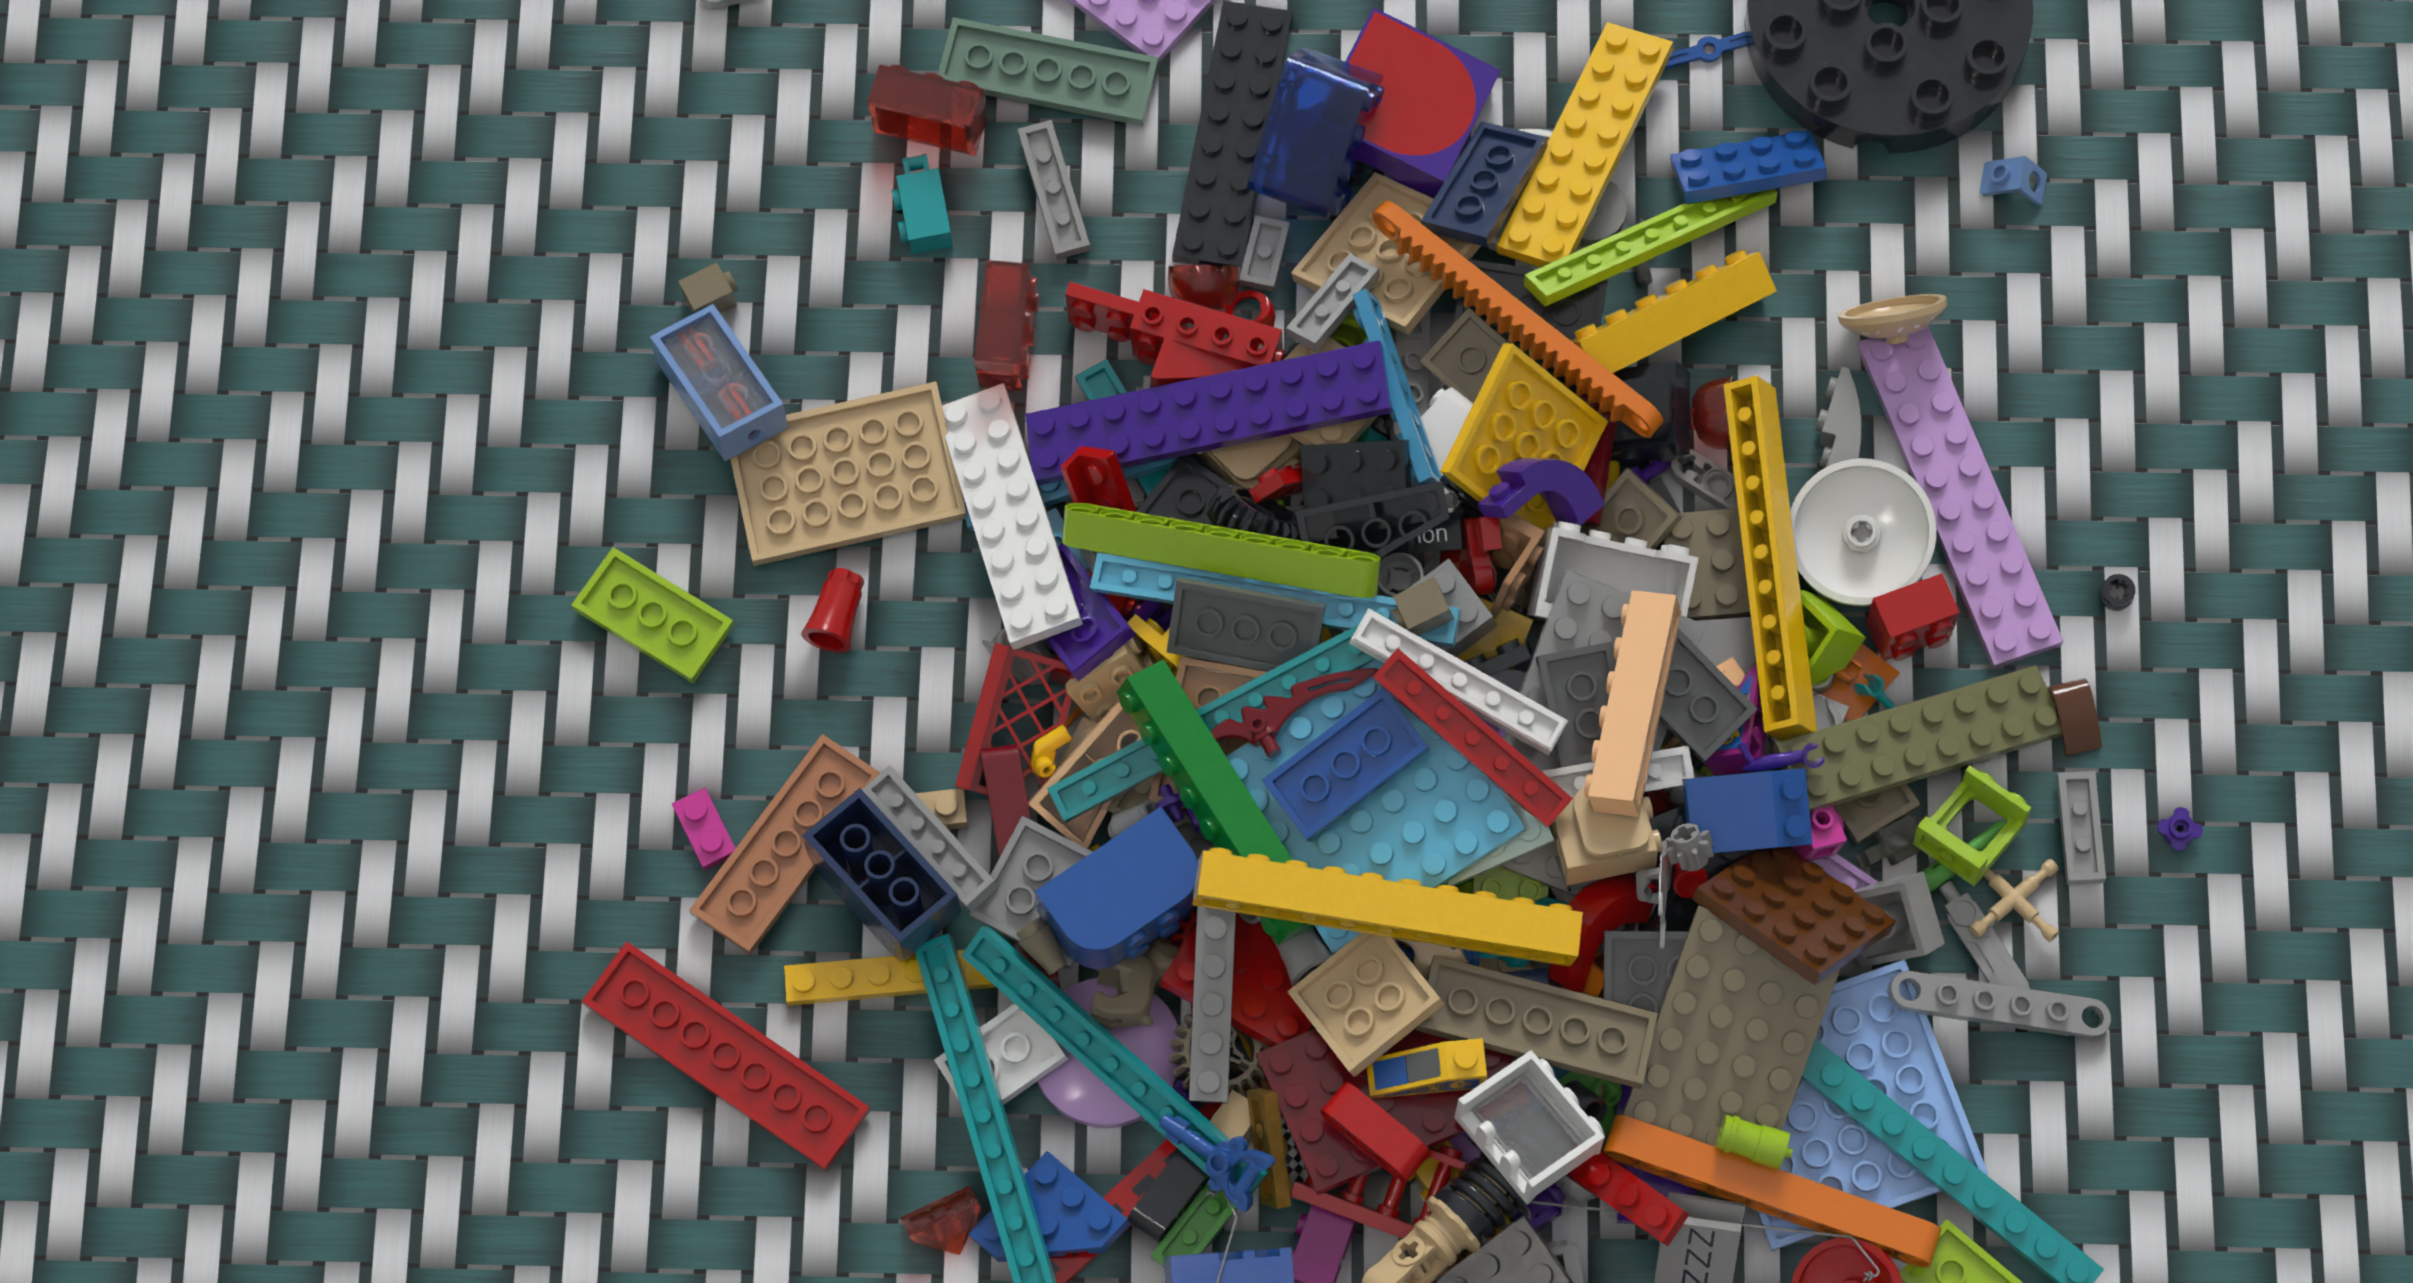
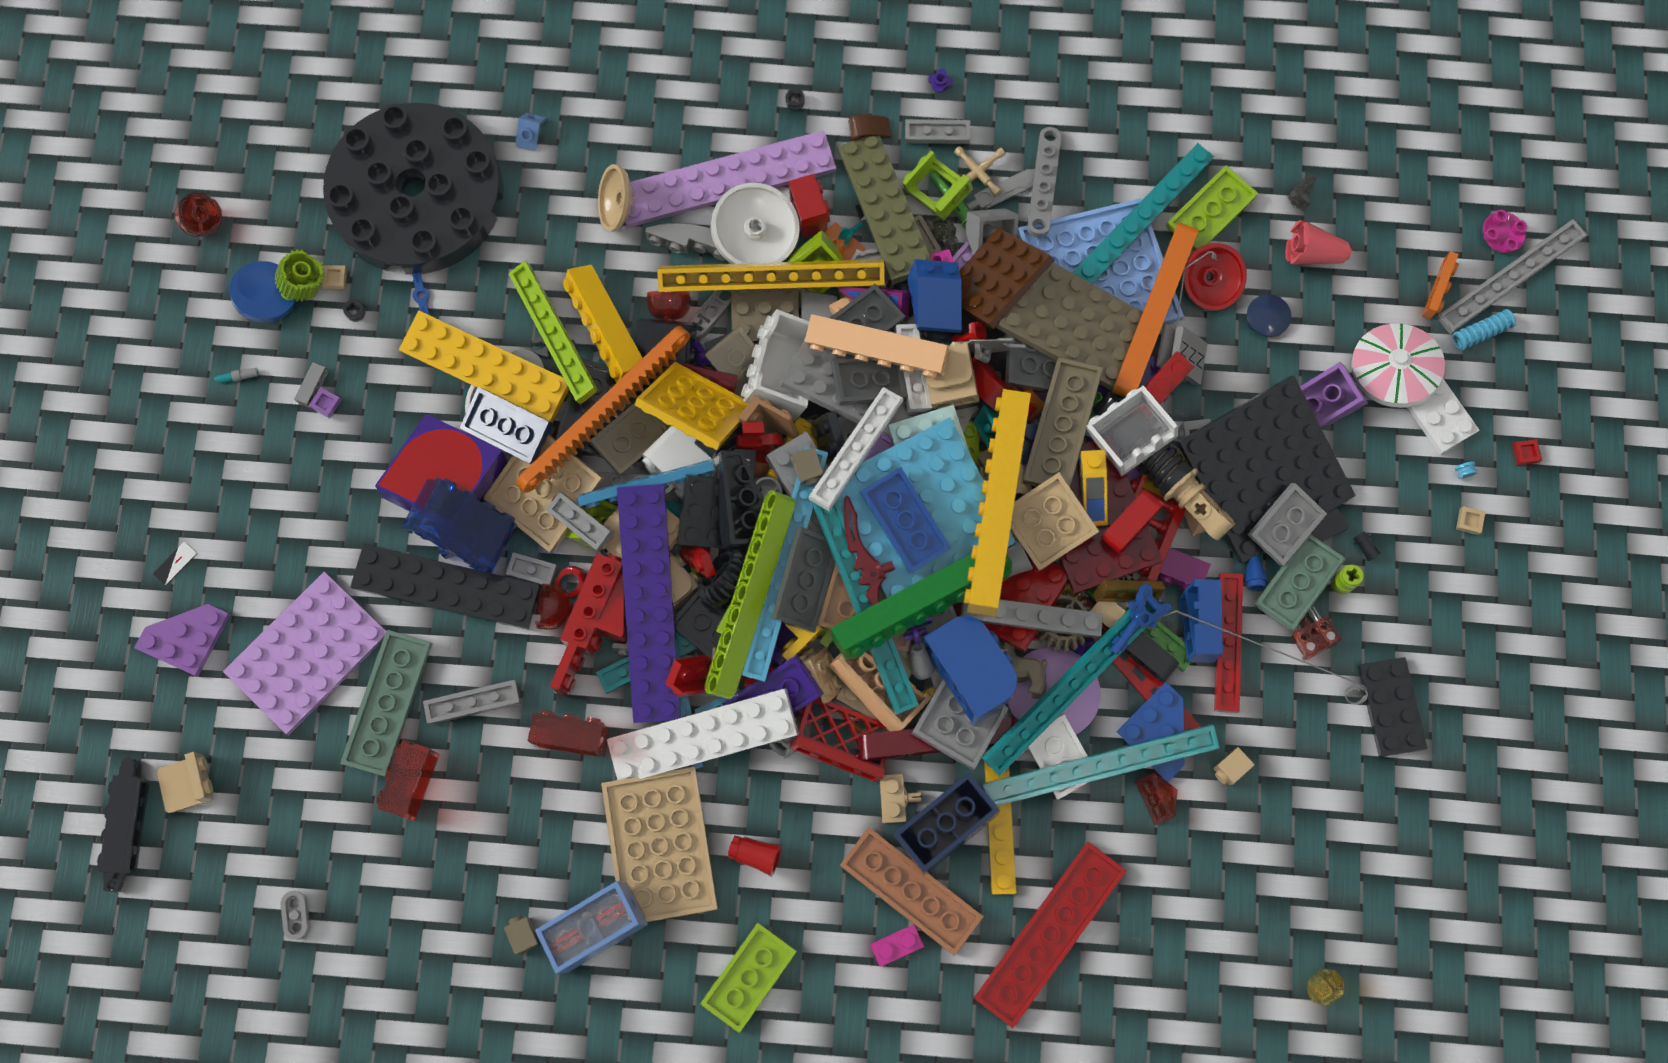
camera: 90 degrees left, 5 degrees up
light grey plate [862,765,1000,912] -> none
teal brick [892,153,953,254] -> none
dark tan cone [1016,916,1068,975] -> none
yellow arm [1030,724,1072,778] -> none
red plate [1372,648,1573,829] -> none
dark purple arch [1478,458,1605,525] -> none
light grey gear [1665,823,1714,871] -> none
blue plate [1670,130,1827,204] -> none
lime piece [1715,1115,1793,1170] -> none
dark purple piece [1738,742,1825,772] -> none

